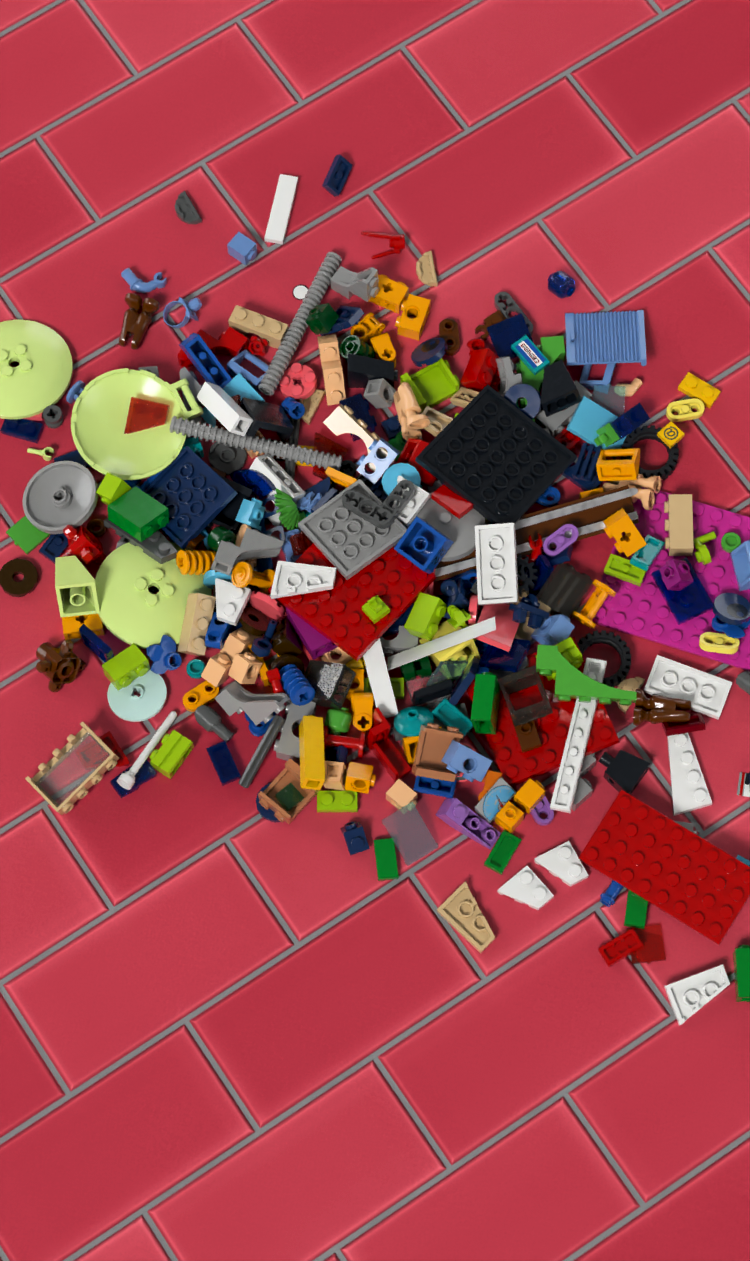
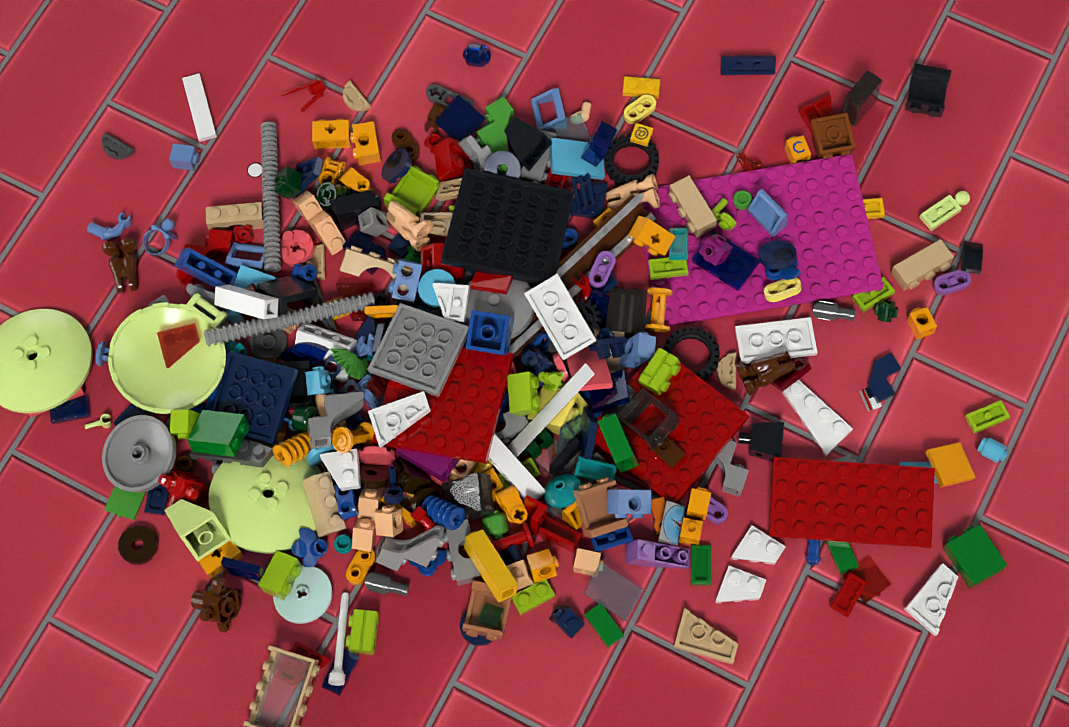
camera: 25 degrees left, 0 degrees up
dark grey wheel [43,405,64,429] -> none
clear blue plate [206,741,241,786] -> none
dark grey axle [238,715,285,788] -> none
dark blue plate [322,155,353,197] -> none
light grey arch [330,266,379,302] -> none
dark grey beam [342,480,415,529] -> none
lime tile [362,595,390,624] -> none
tile [511,335,550,375] -> none
bright green arch [536,645,637,706] -> none
white tile [550,657,607,813] -> none
medium blue door [565,310,647,366] -> none
bright green tile [594,423,620,447] -> none
light orange tile [596,448,640,481] -> none

